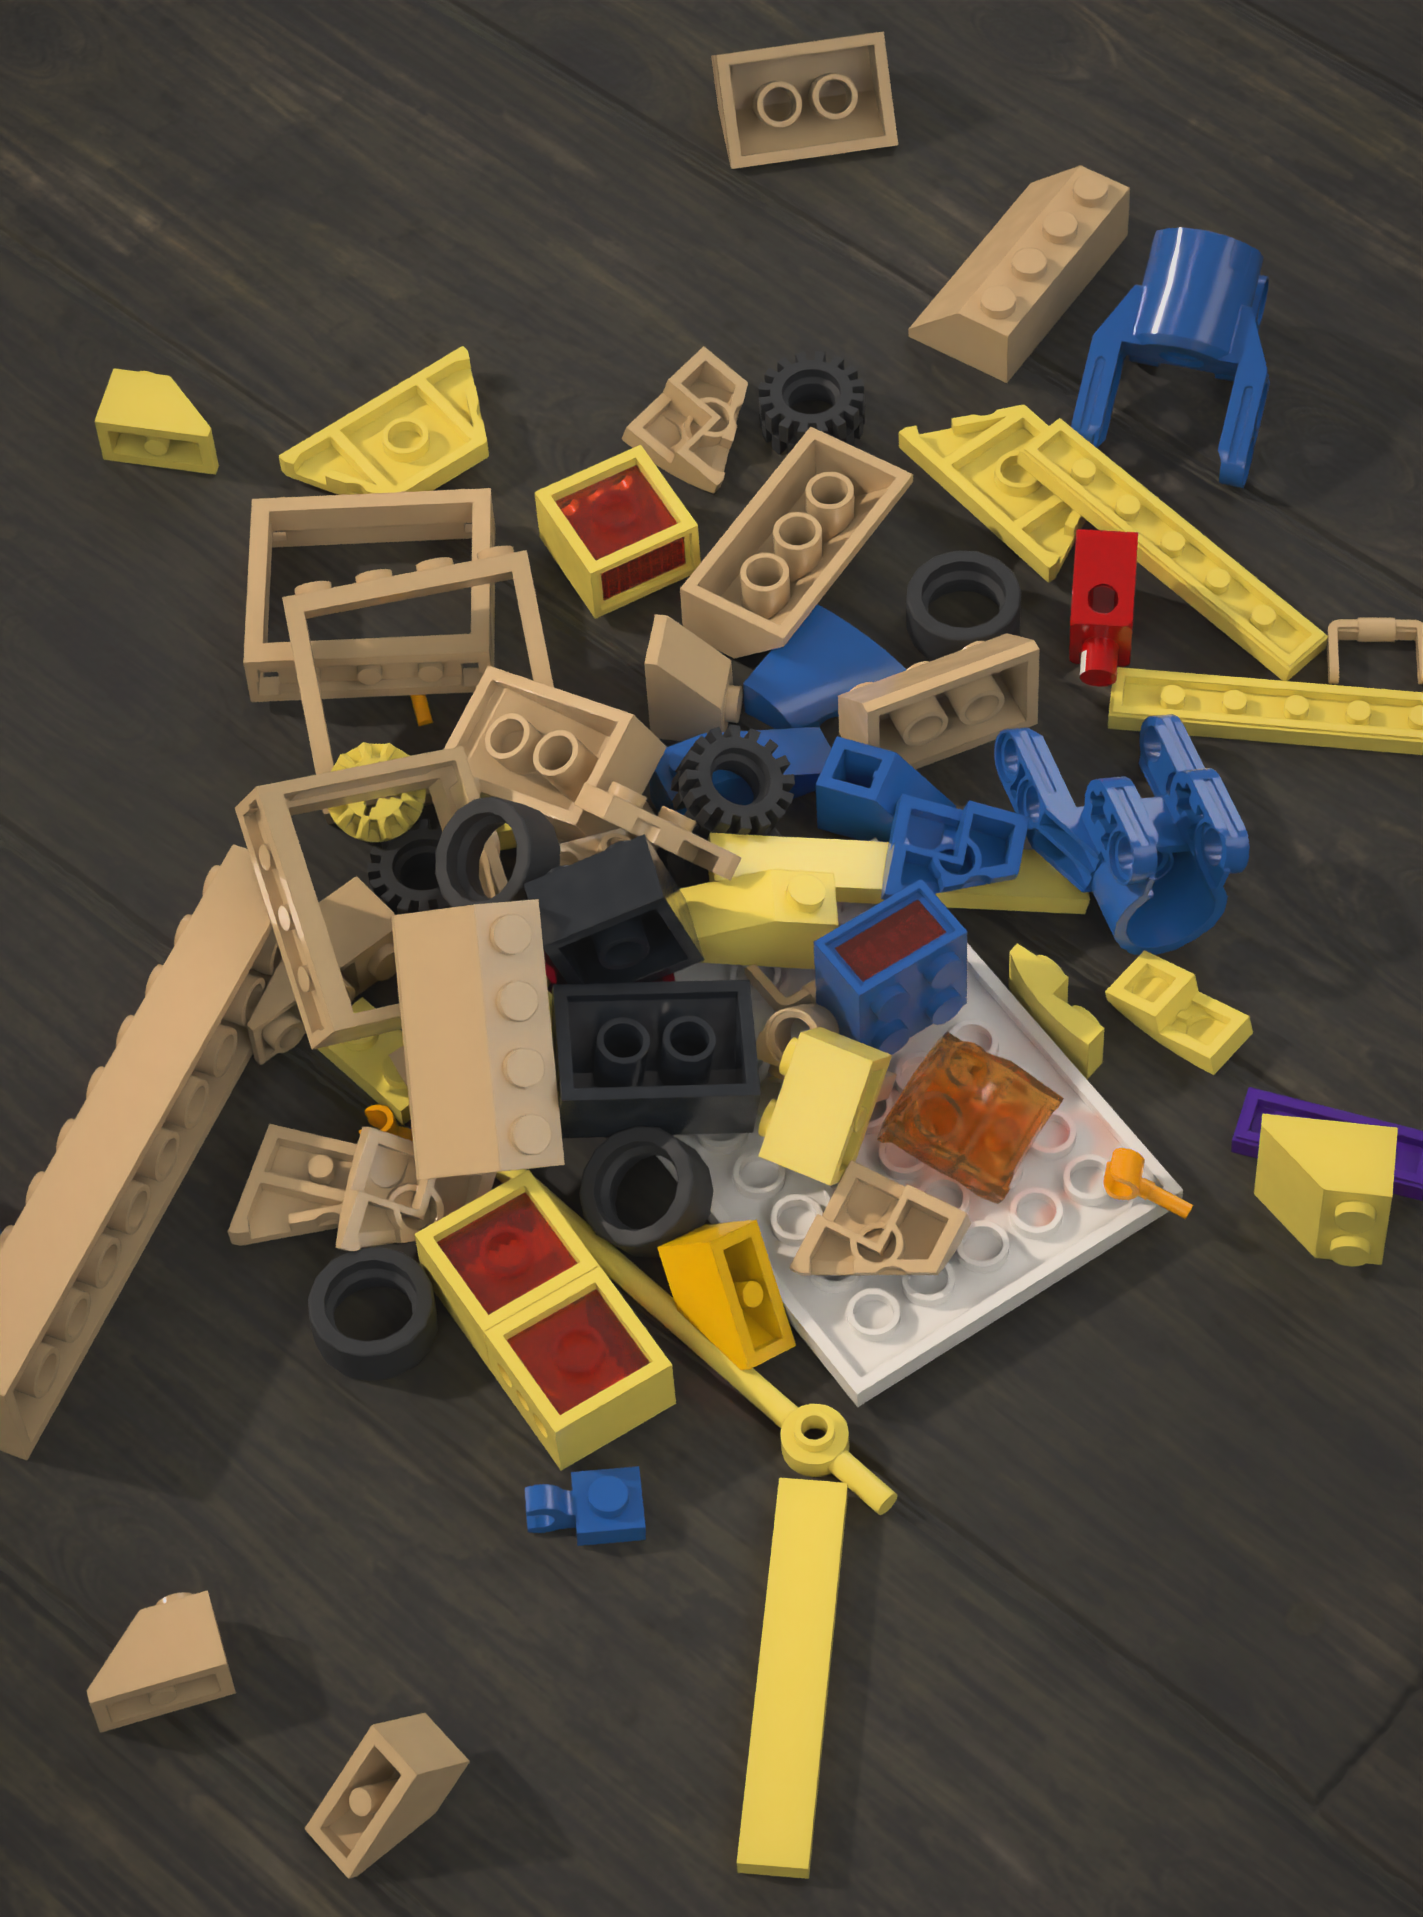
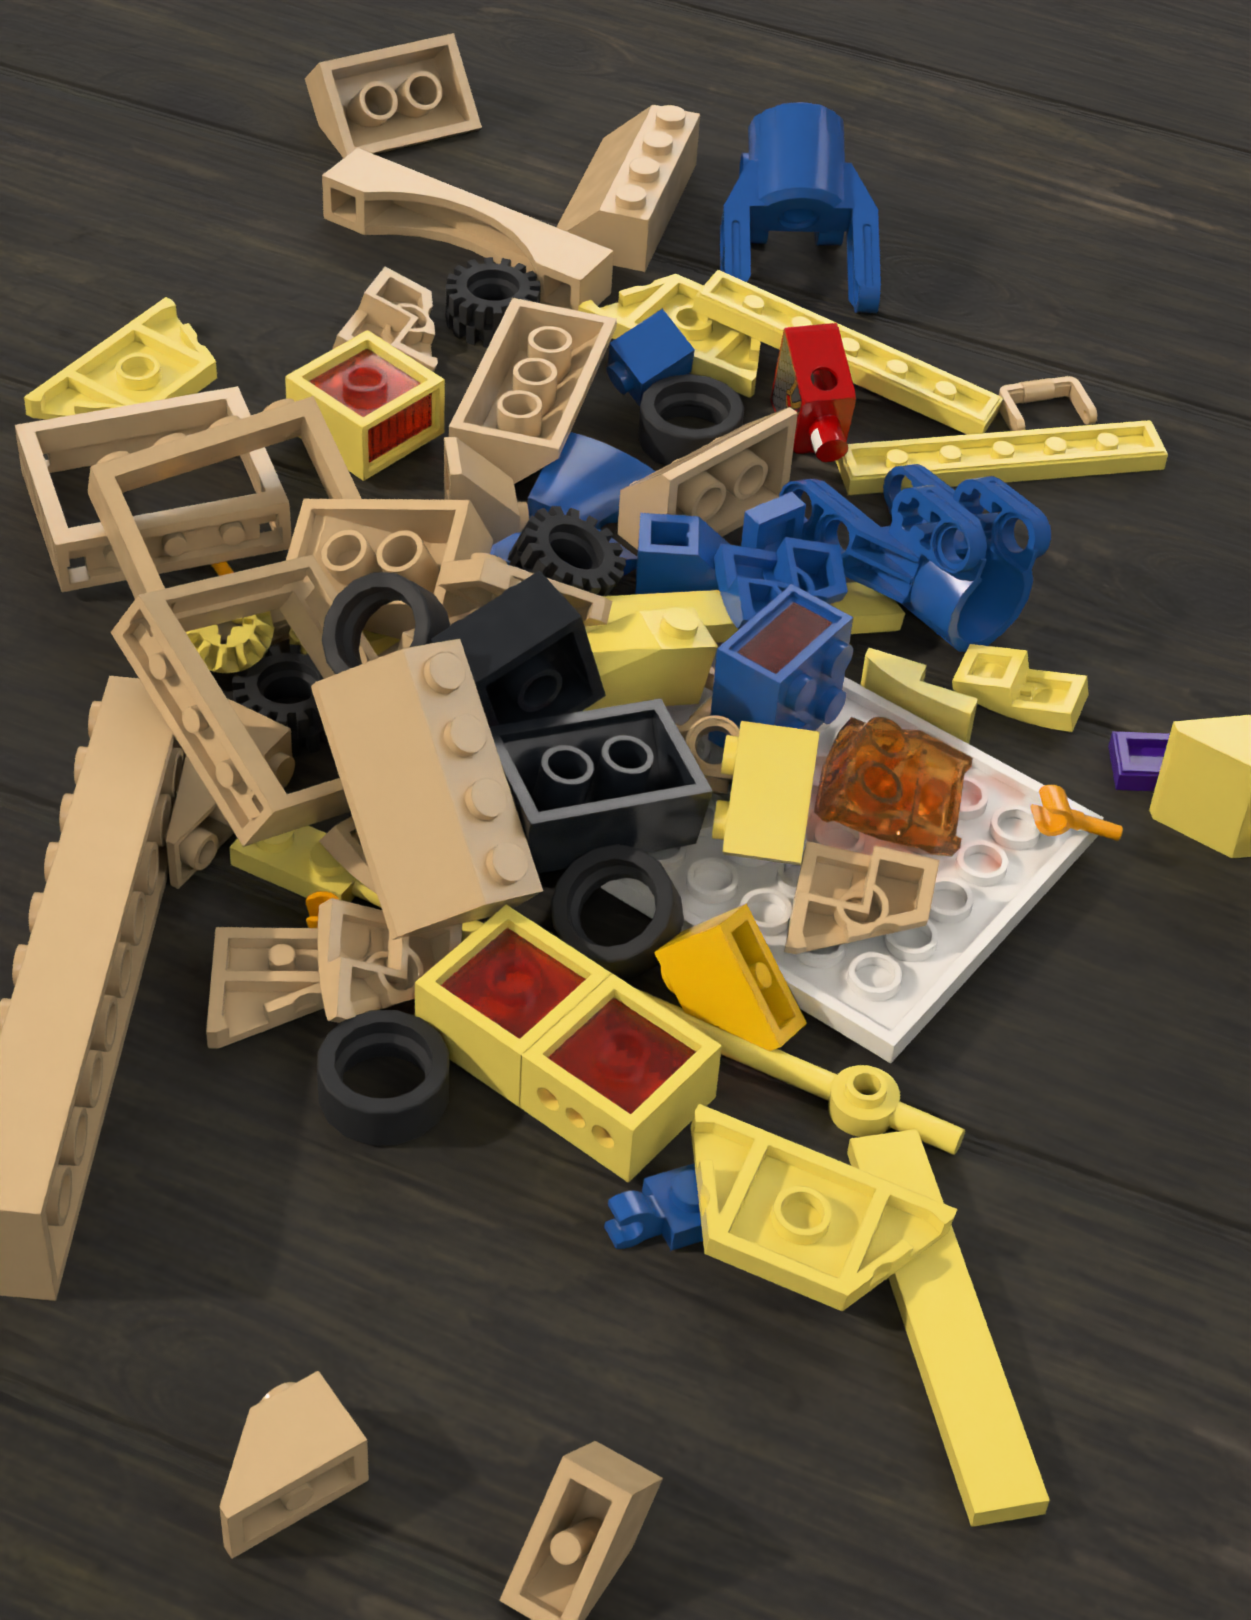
camera: 25 degrees left, 10 degrees down
none -> tan arch [322,148,614,311]
none -> blue brick [606,308,695,406]
none -> light yellow wing [691,1103,957,1311]
none -> blue plate [741,492,806,551]

